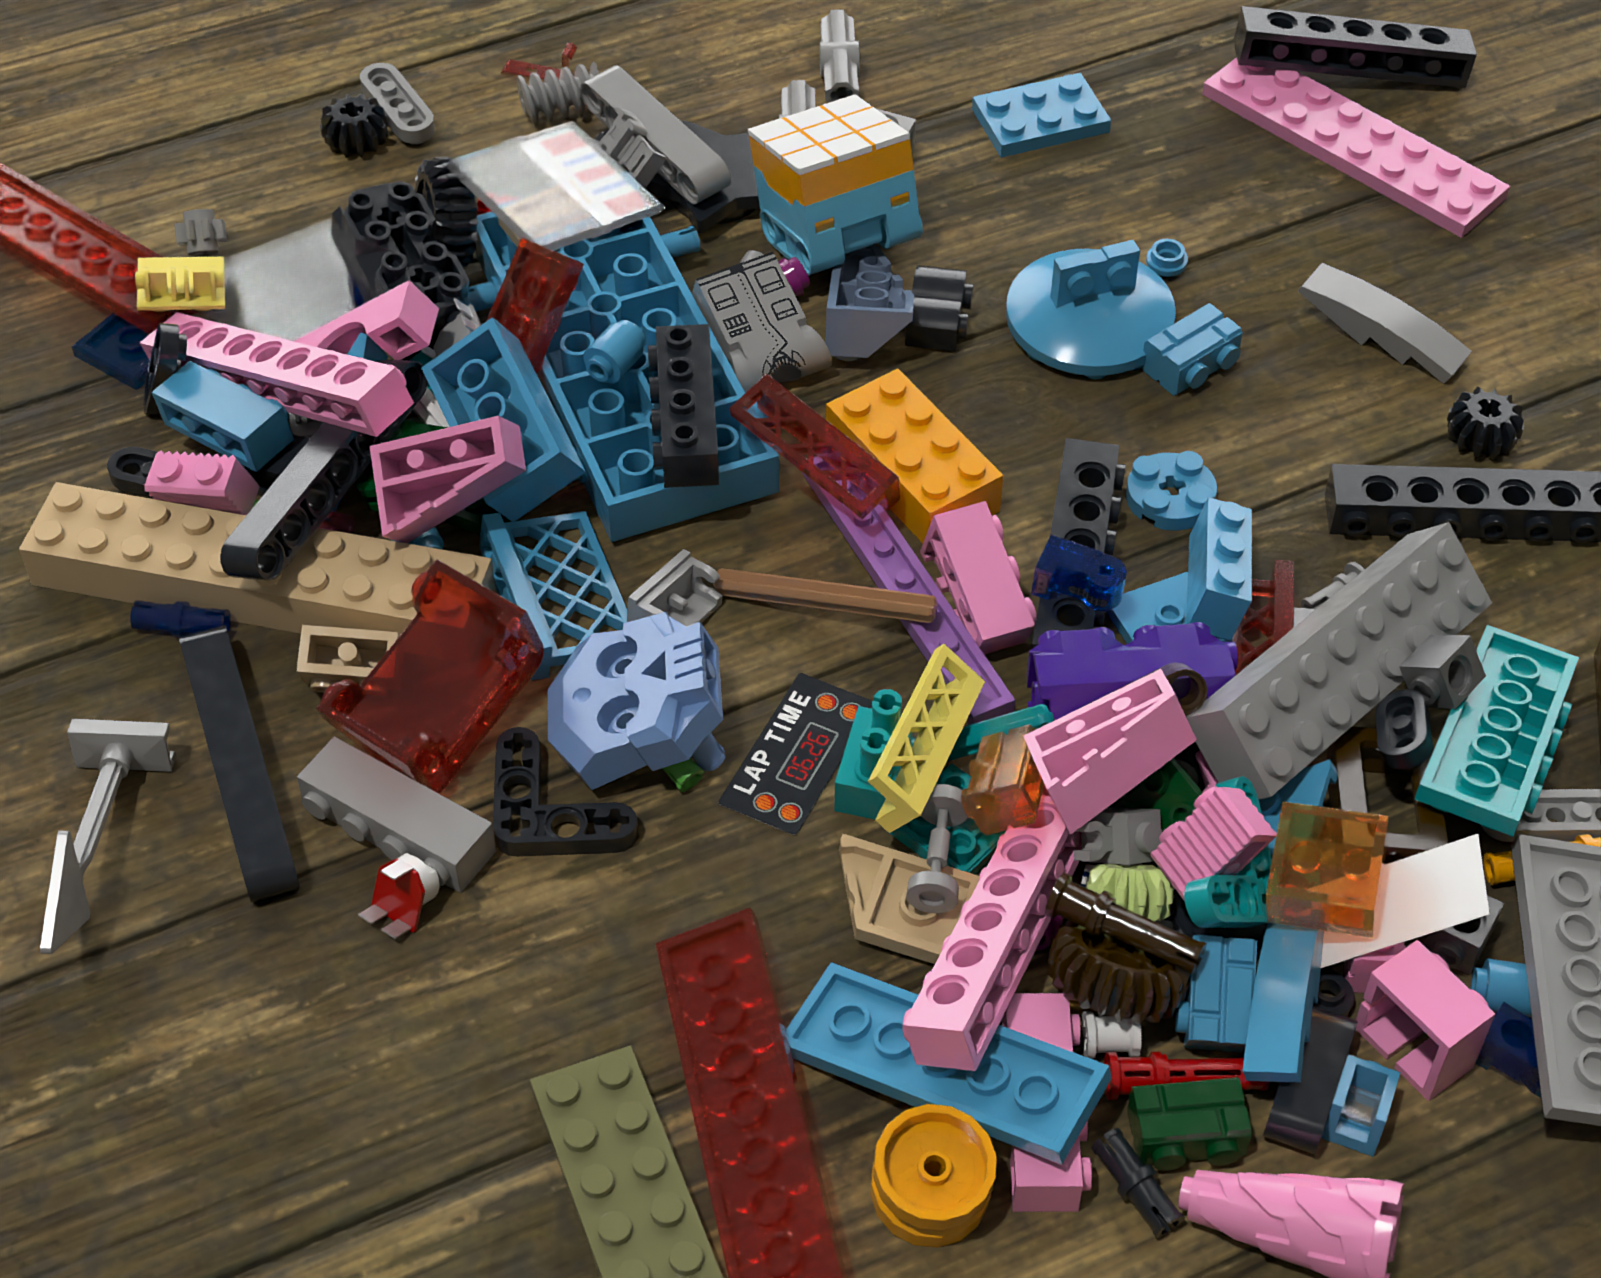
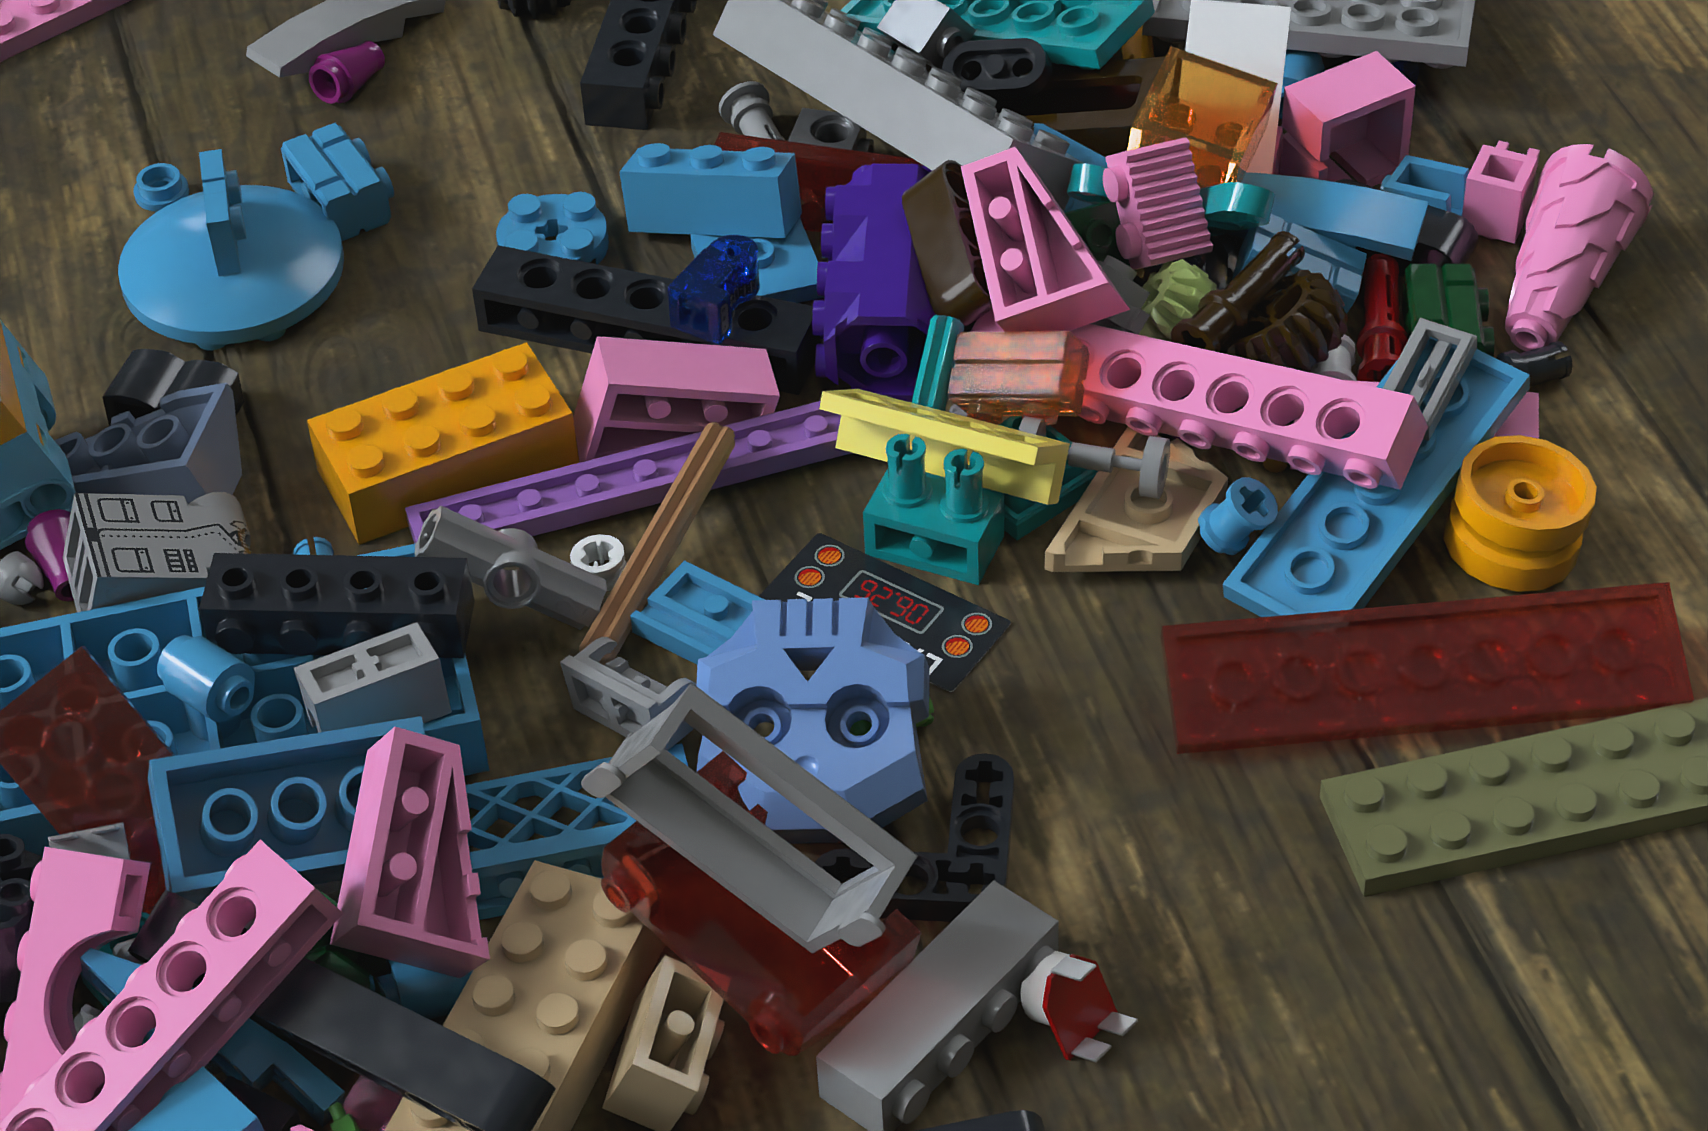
camera: 80 degrees left, 5 degrees down
clear red fence [729,374,900,519] -> none
none -> light grey hinge [294,622,452,733]
none -> magenta cone [309,41,385,104]
none -> light grey piece [415,505,607,630]
none -> white bush [570,534,627,591]
none -> light grey piece [581,682,918,953]
none -> dark azure plate [630,561,765,665]
none -> dark azure bush [1198,477,1278,555]
none -> light grey tile [1383,318,1477,441]
none -> bright pink brick [1462,141,1540,244]

